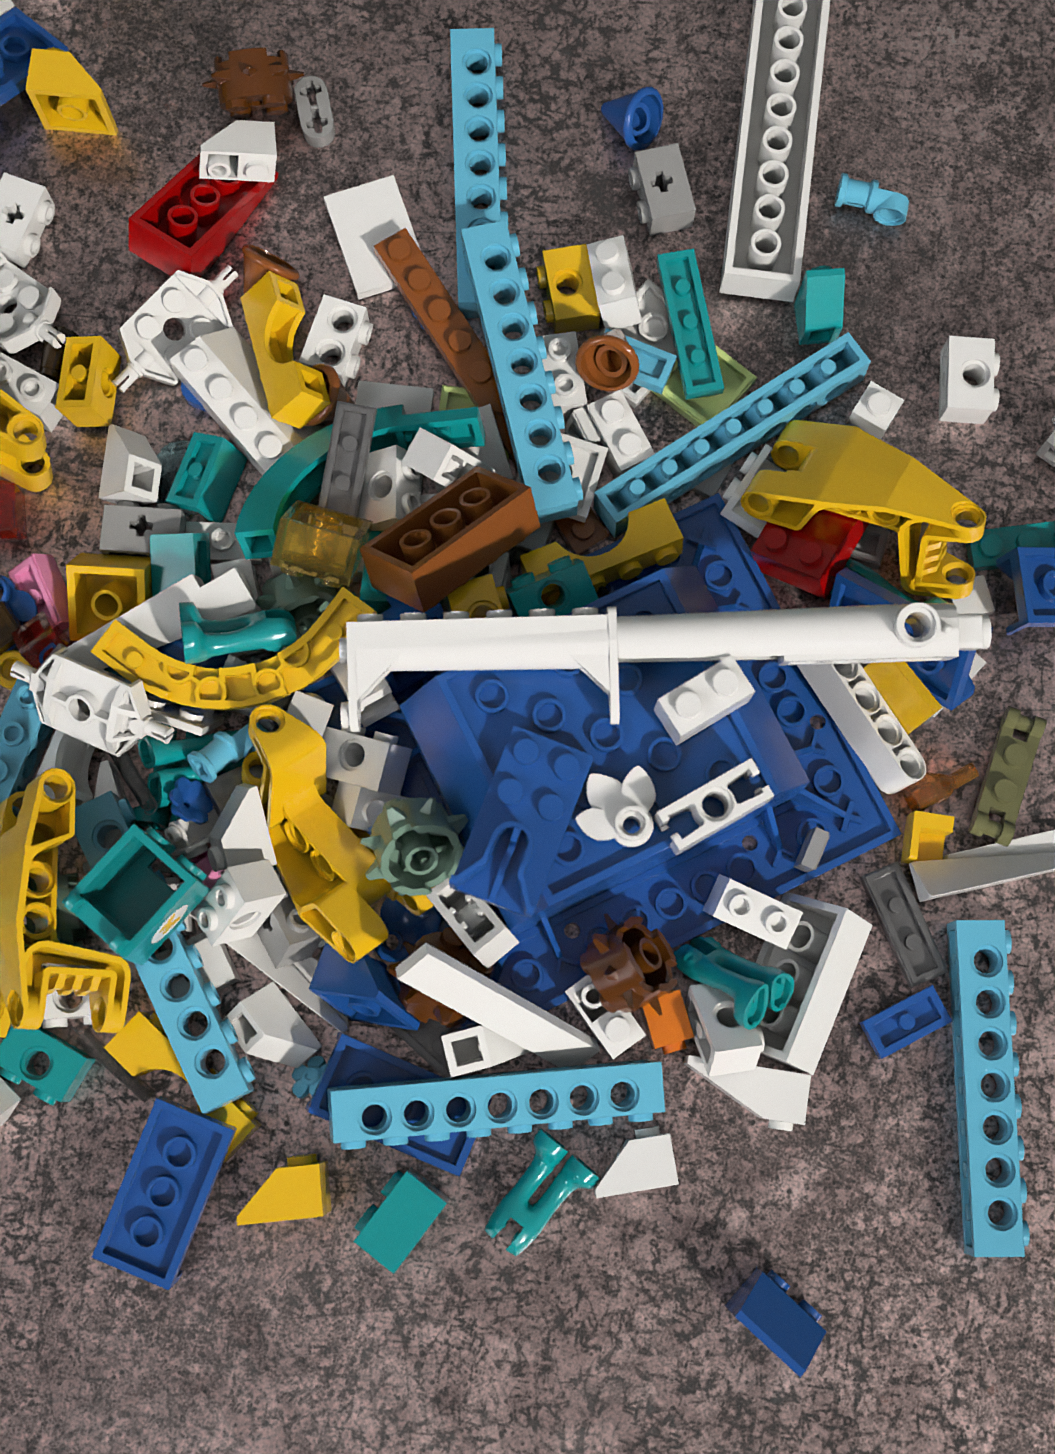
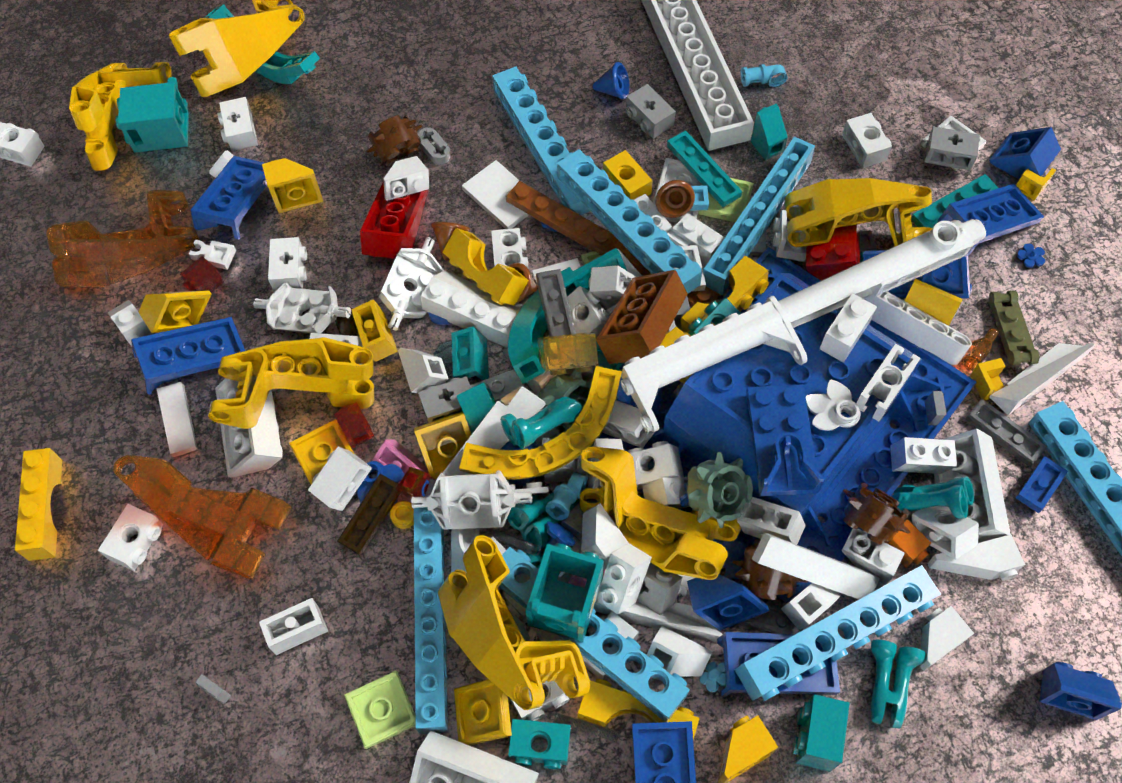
camera: 20 degrees left, 15 degrees down
white brick [587,235,643,330] -> none
white brick [846,381,904,440] -> none

